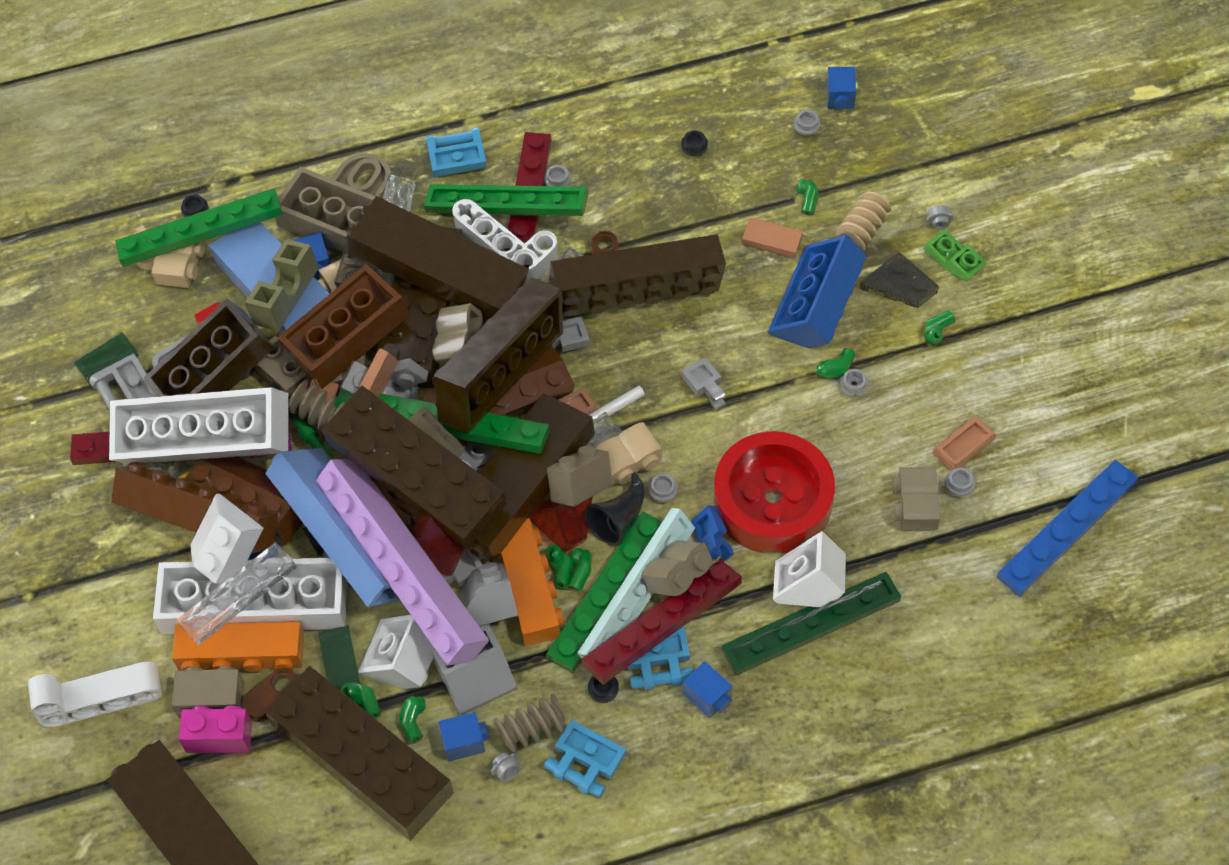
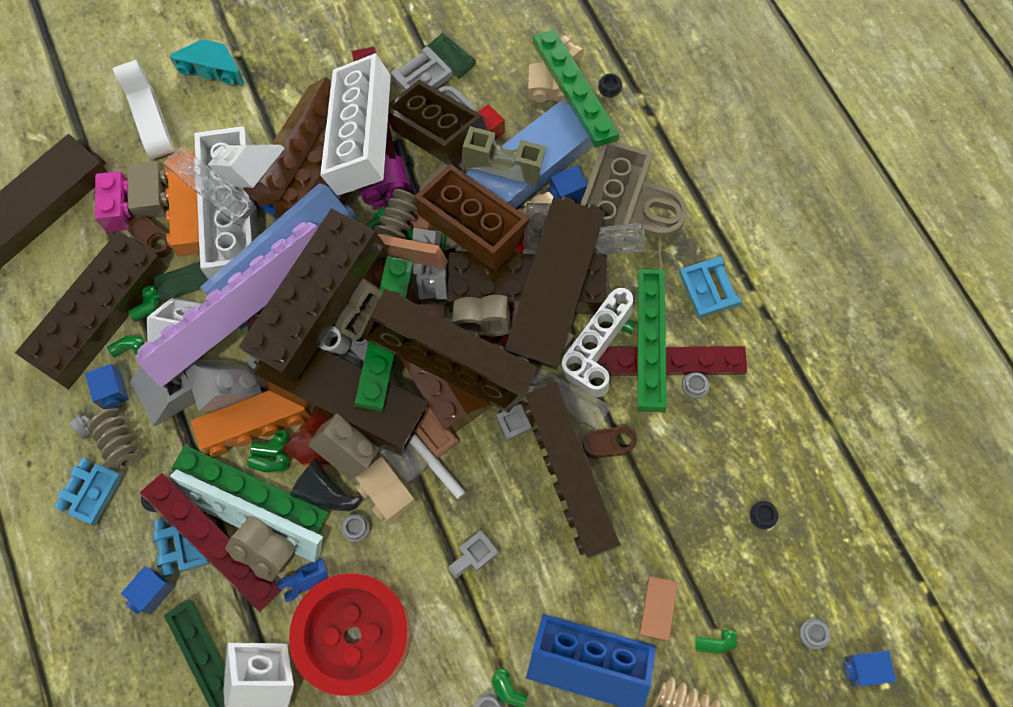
camera: 85 degrees right, 10 degrees up
none -> teal slope [170,39,245,86]

